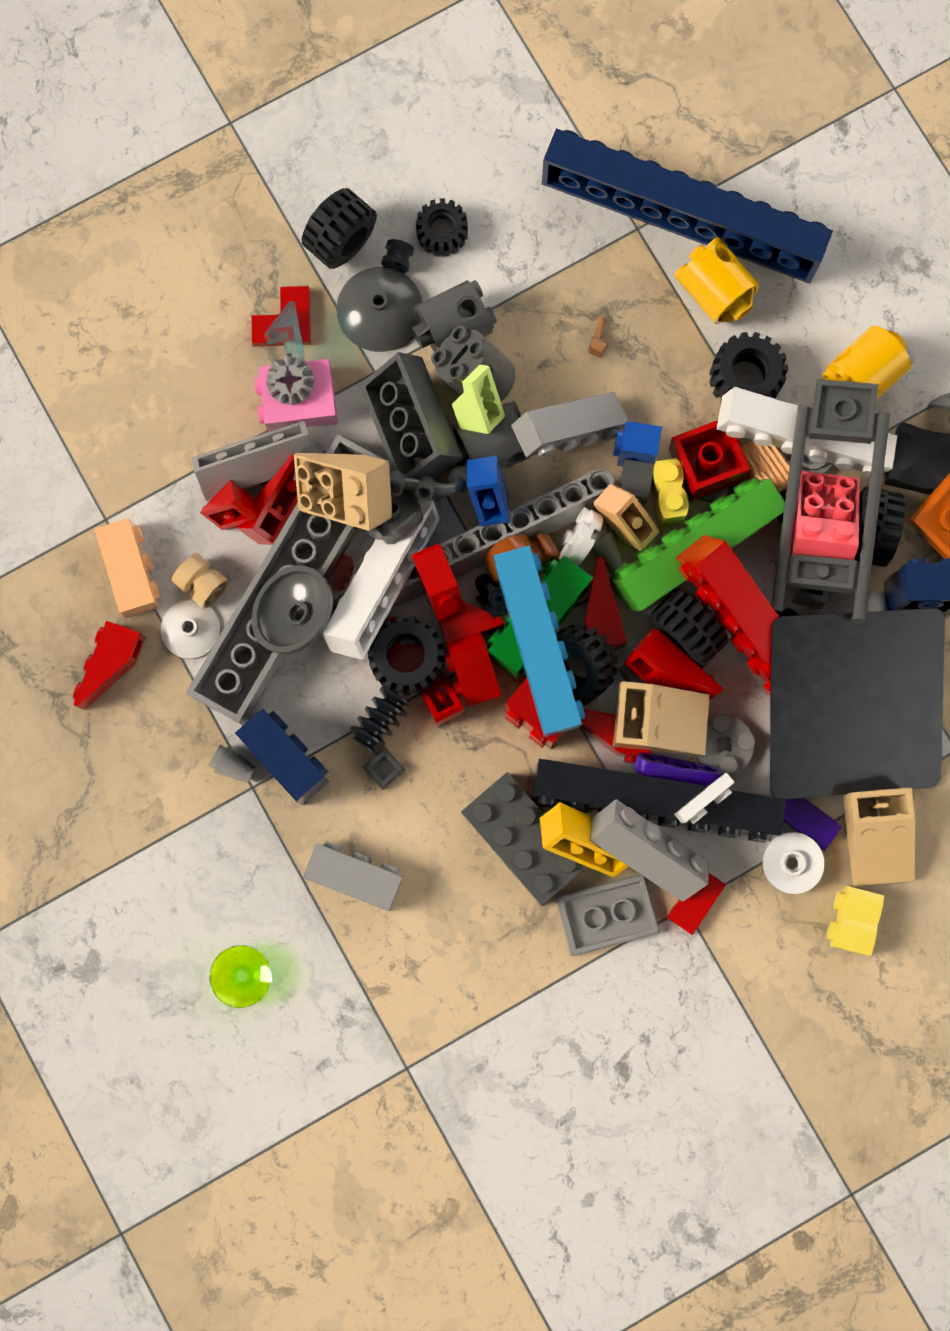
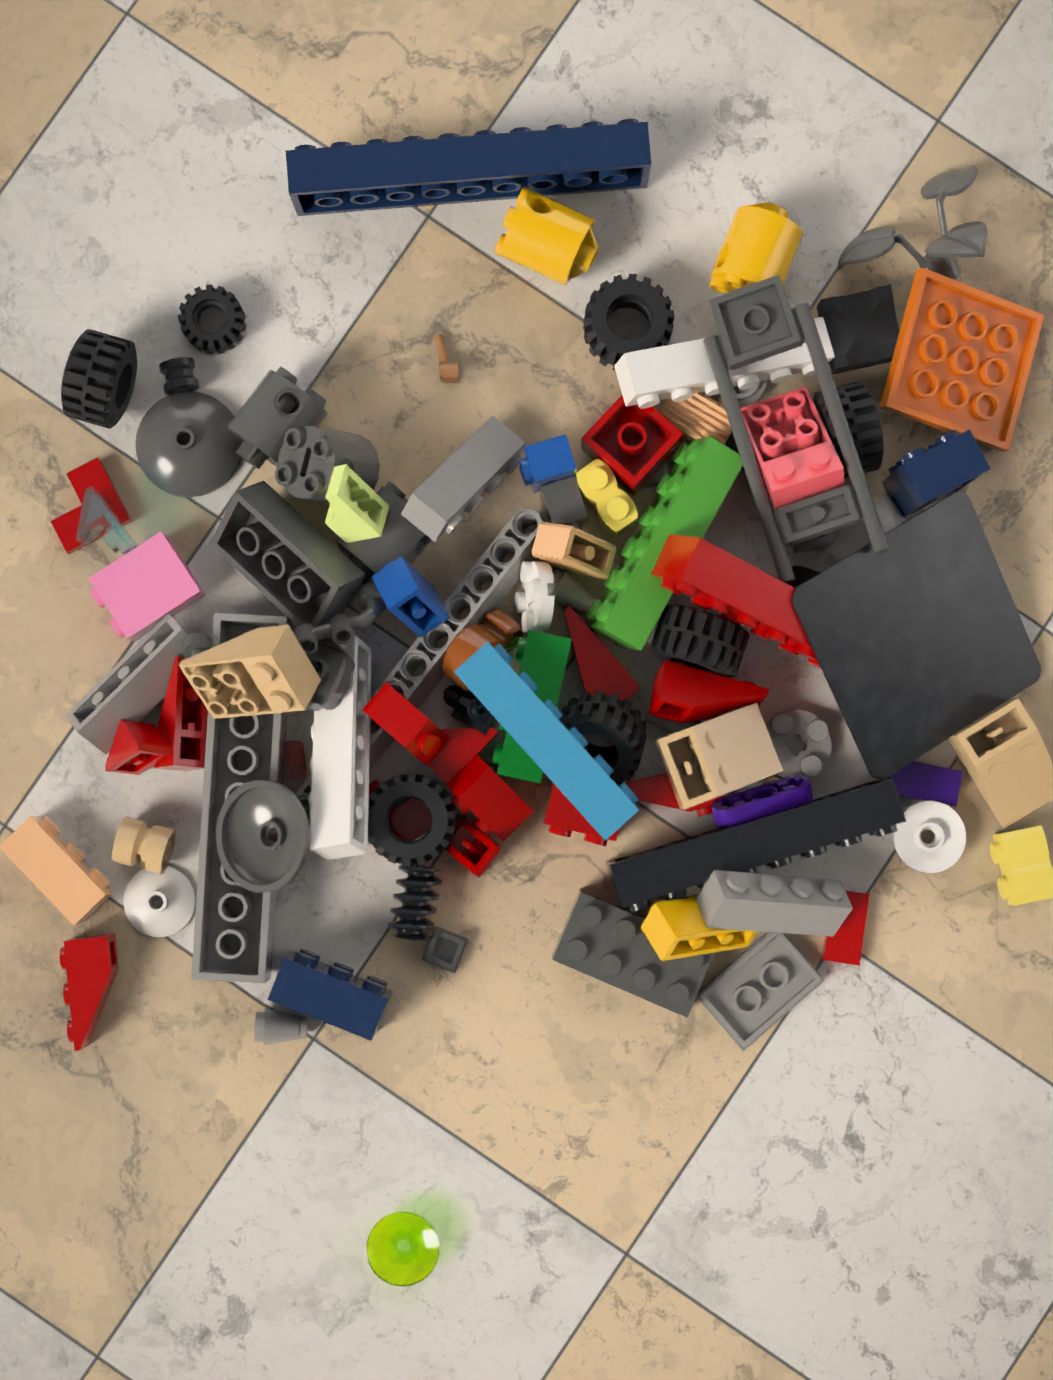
camera: 30 degrees left, 5 degrees up
light grey gear [266,356,314,405] -> none
light grey brick [303,840,404,911] -> none
white plate [674,773,735,824] -> none

